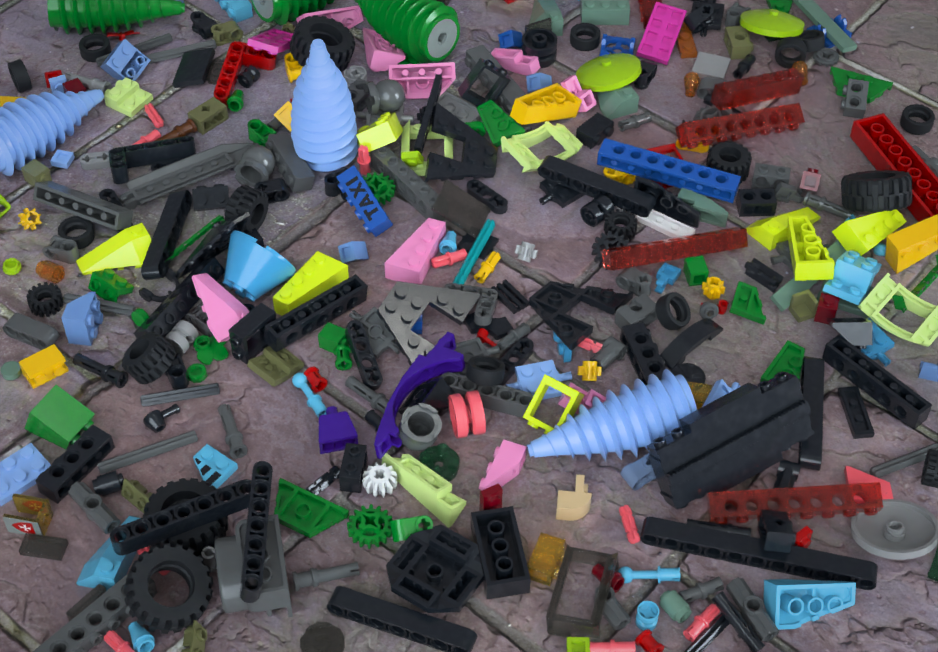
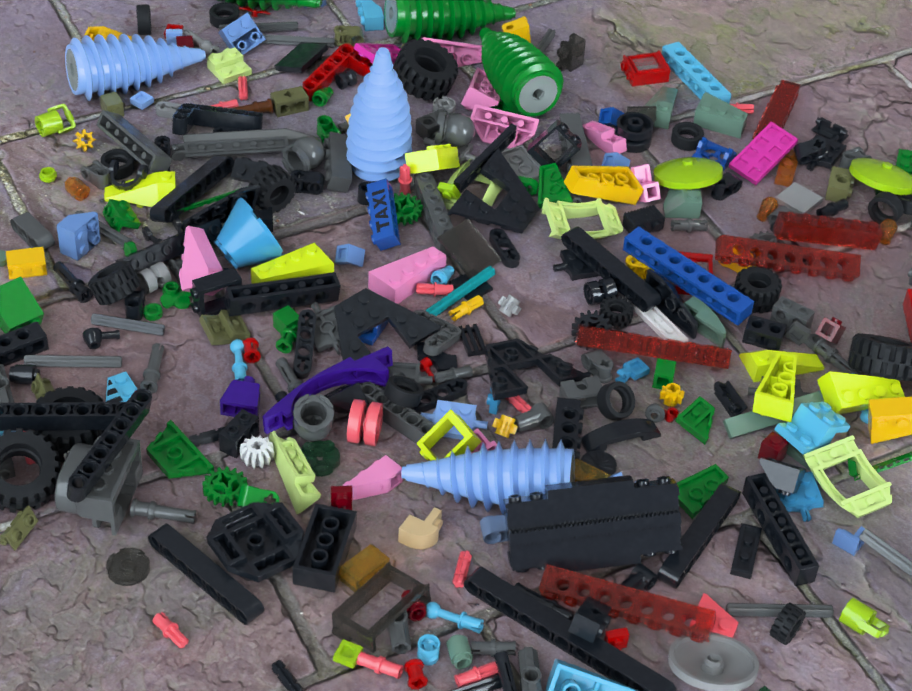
camera: 20 degrees right, 5 degrees down
black tyre [26,282,64,317] -> none
black piece [190,11,217,40] -> none
olive panel [789,289,818,323] -> none
none -> black piece [109,160,148,191]

